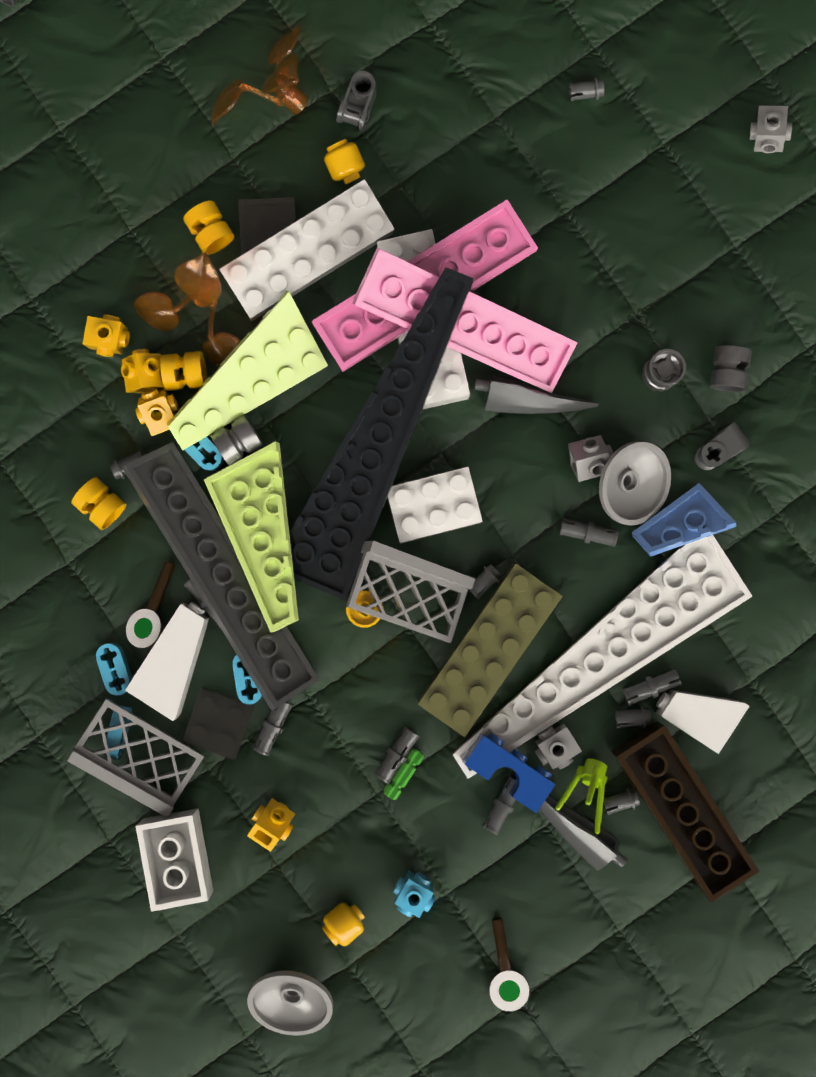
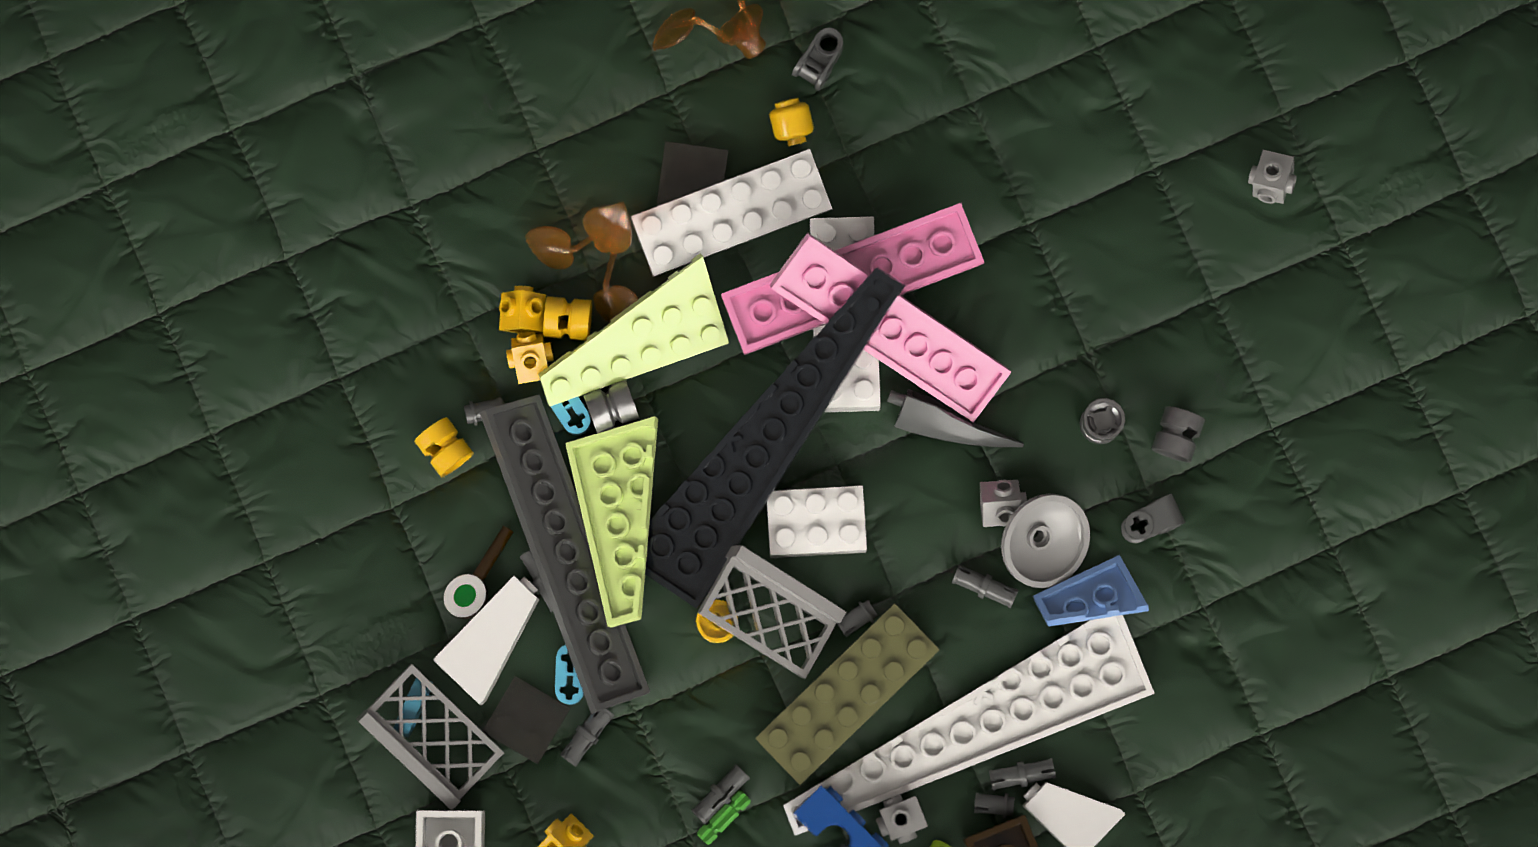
camera: 15 degrees right, 5 degrees down
yellow brick [82,315,130,357] -> none
medium azure beam [96,643,133,696] -> none
yellow wheel [183,200,235,255] -> none
dark grey pin [569,77,604,102] -> none

